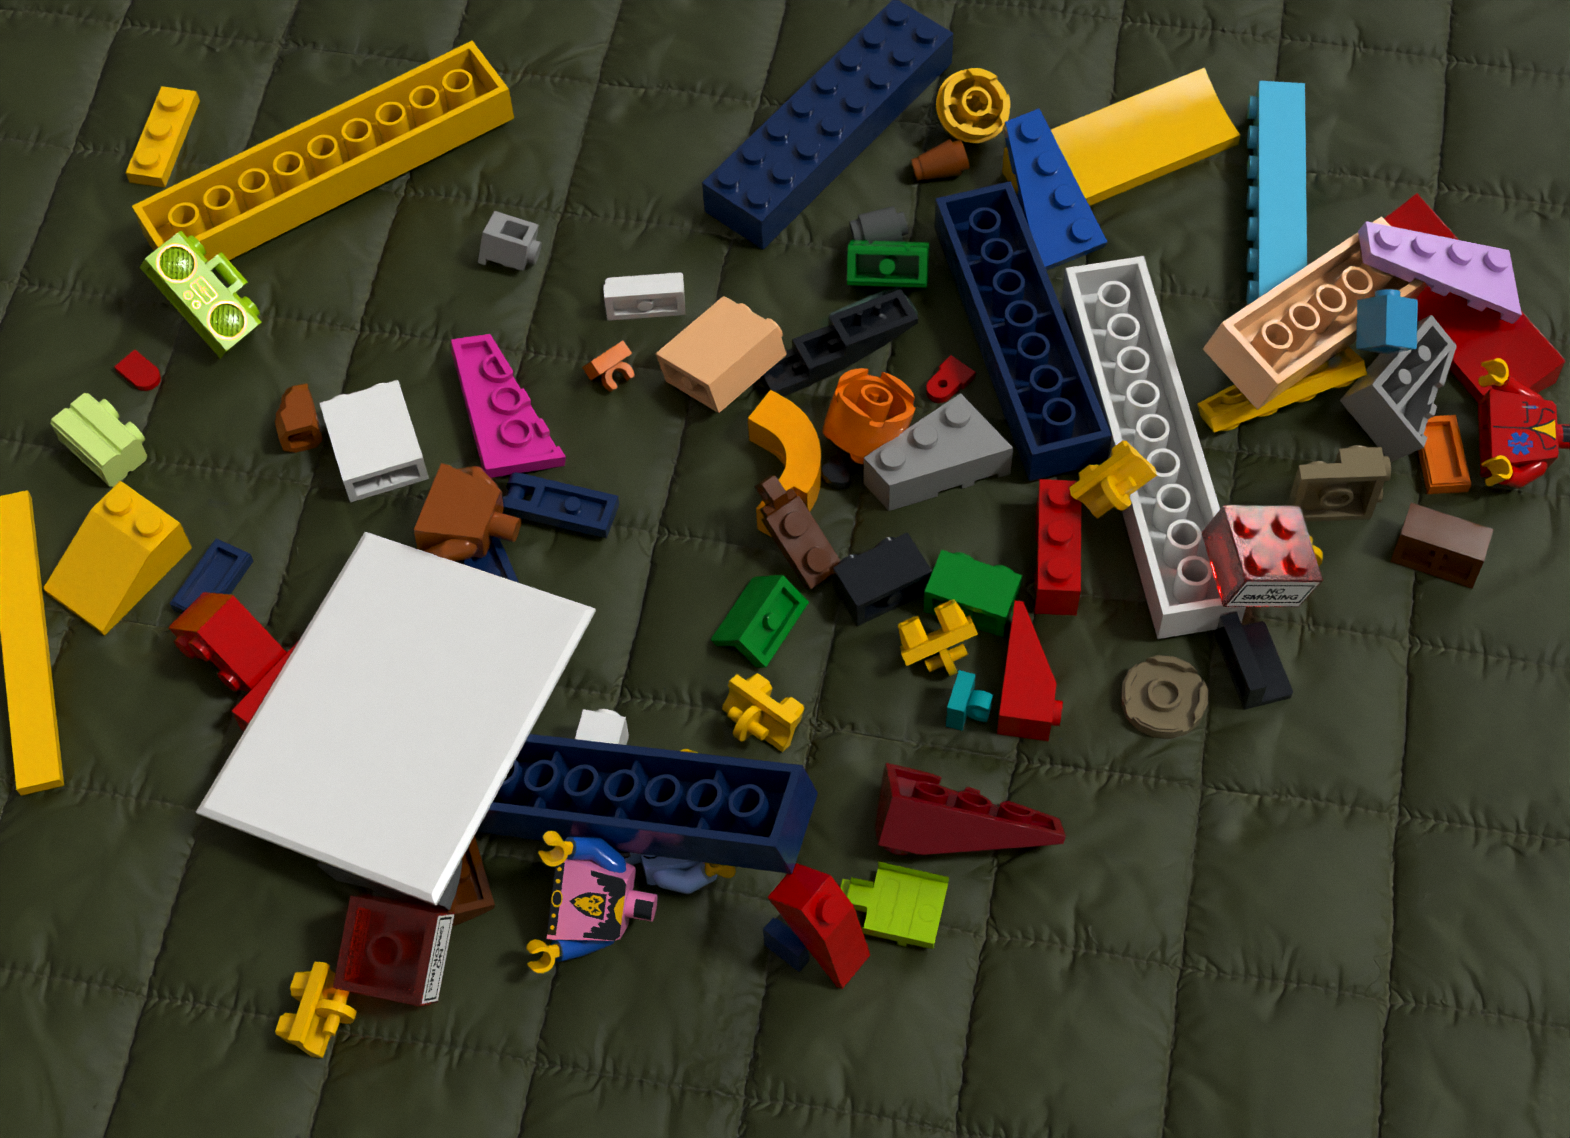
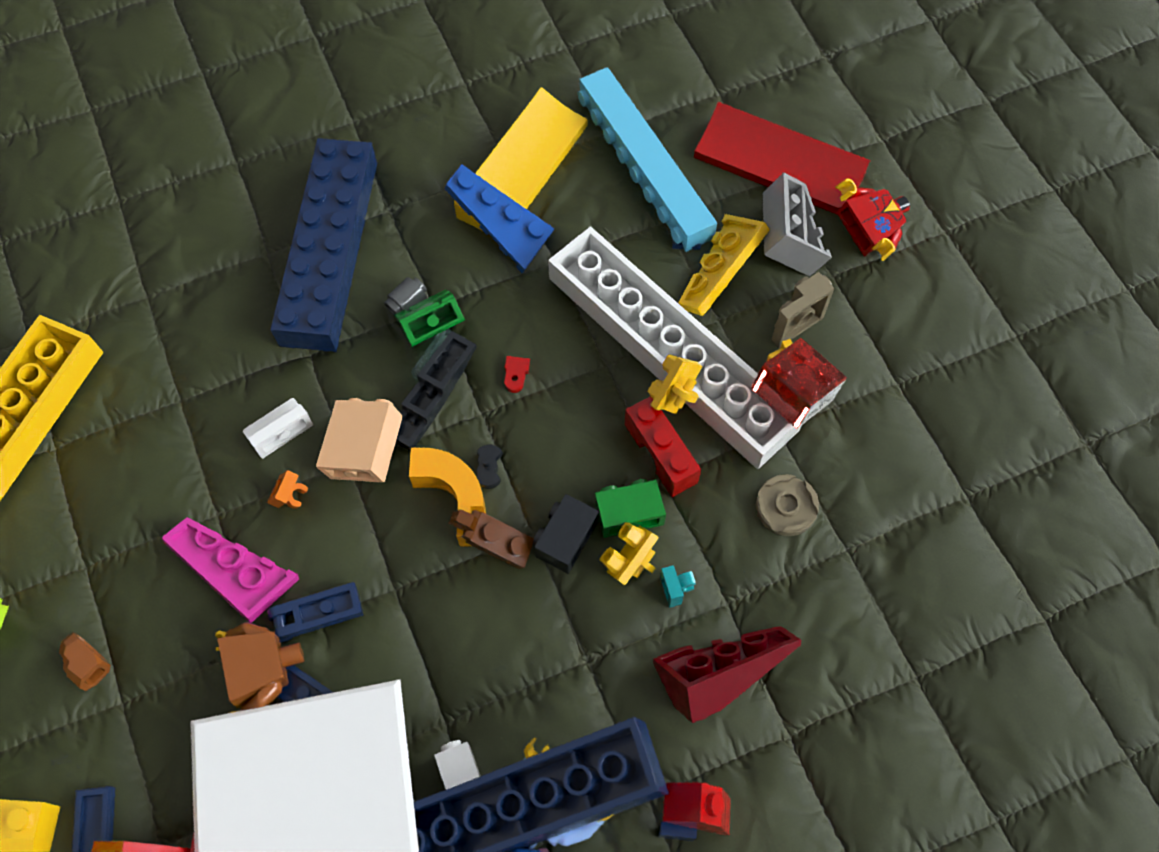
camera: 35 degrees left, 5 degrees up
white brick [320,380,429,503] -> none
light grey brick [478,211,542,271] -> none
green panel [711,575,809,668] -> none
yellow hips [722,673,804,752] -> none
orange brick [822,368,915,464] -> none
lime piece [840,862,949,949] -> none
light grey wedge [863,393,1013,511] -> none
dark orange cone [911,139,970,181] -> none
dark blue brick [934,181,1112,481] -> none
yellow cone [936,68,1010,143] -> none
red slope [997,601,1063,741] -> none
light nougat brick [1203,216,1427,410] -> none
black panel [1215,612,1293,710] -> none
dark azure brick [1356,289,1418,354] -> none
lavender wing [1358,221,1522,324] -> none
reddish brown hinge [1390,503,1494,589] -> none
orange tile [1418,415,1471,494] -> none

